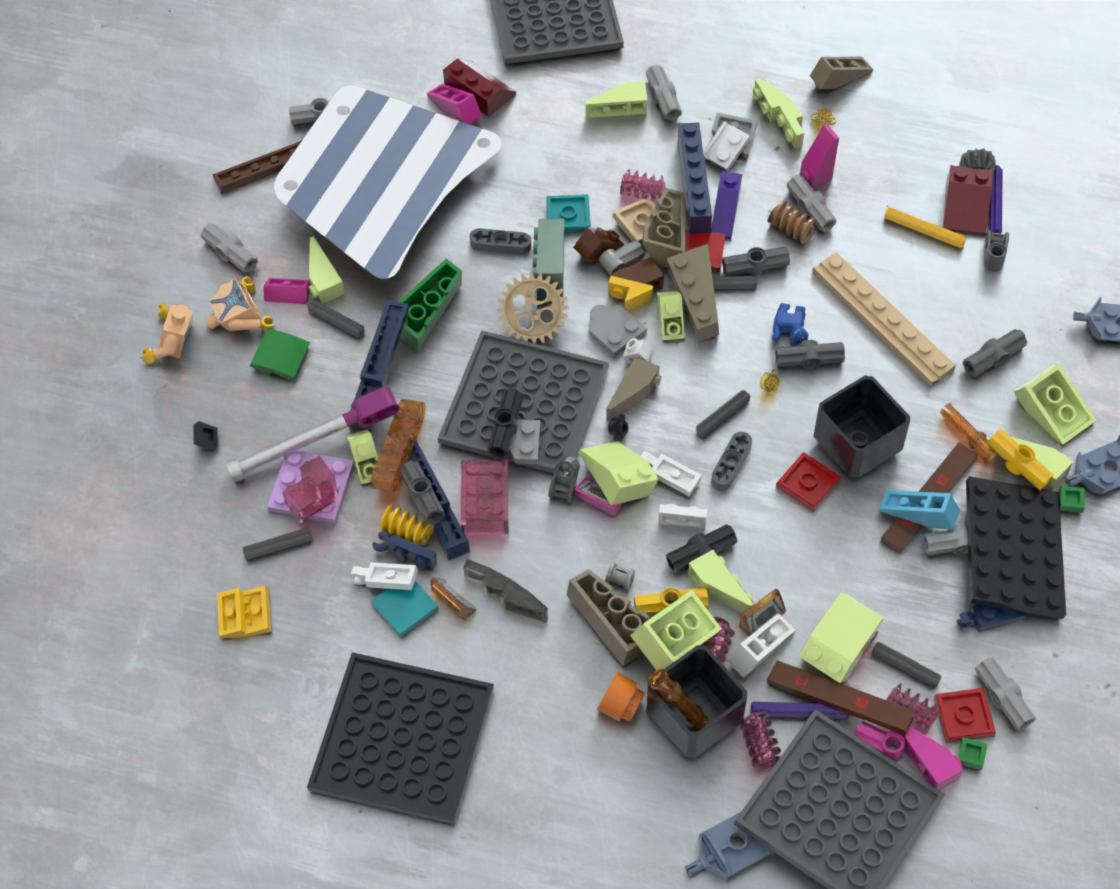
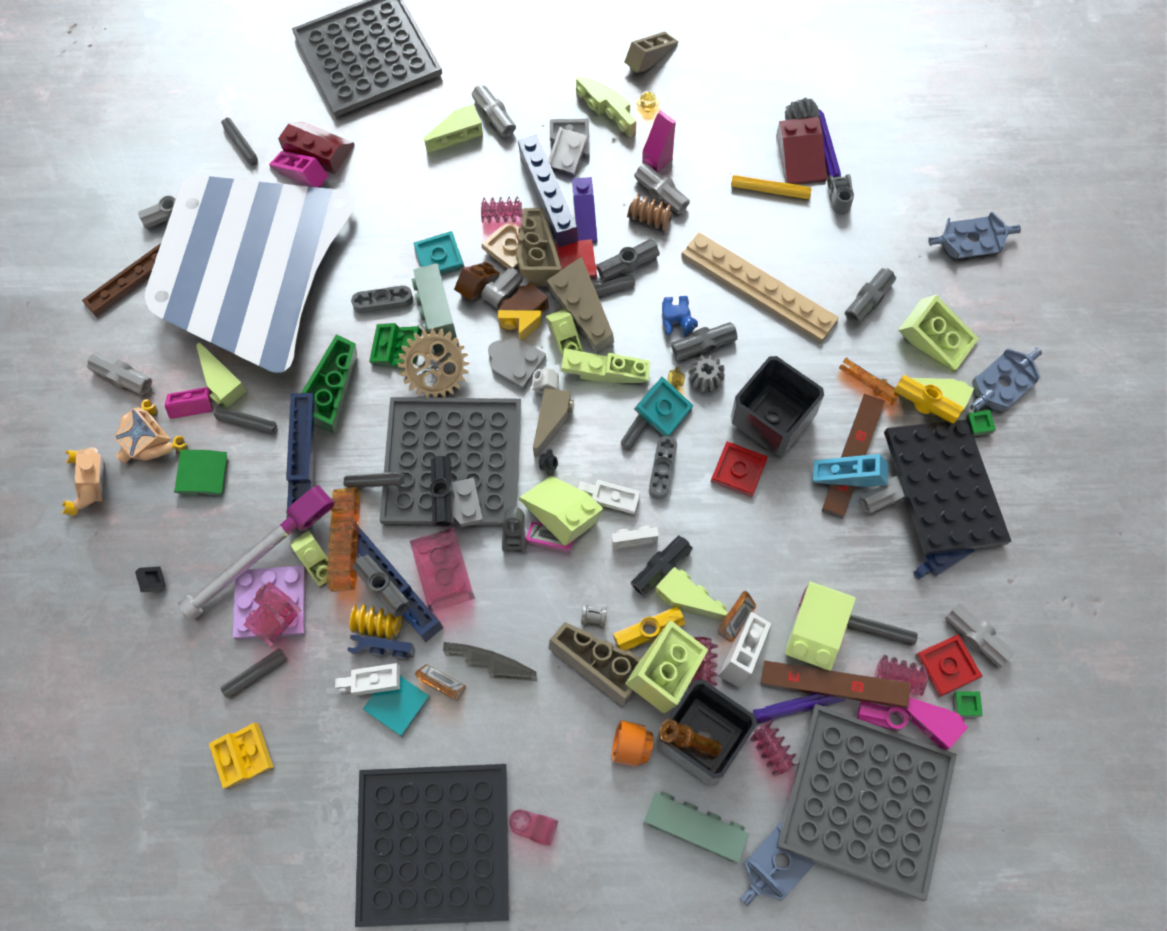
camera: 15 degrees left, 10 degrees up
none -> dark grey axle [221,117,258,164]
none -> dark grey axle [343,472,405,488]
none -> green slope [369,323,422,368]
none -> clear pink piece [509,809,559,846]
none -> yellowish green slope [560,348,650,383]
none -> teal tile [634,377,694,436]
none -> sand green brick [643,791,749,864]
none -> light grey gear [688,355,725,393]

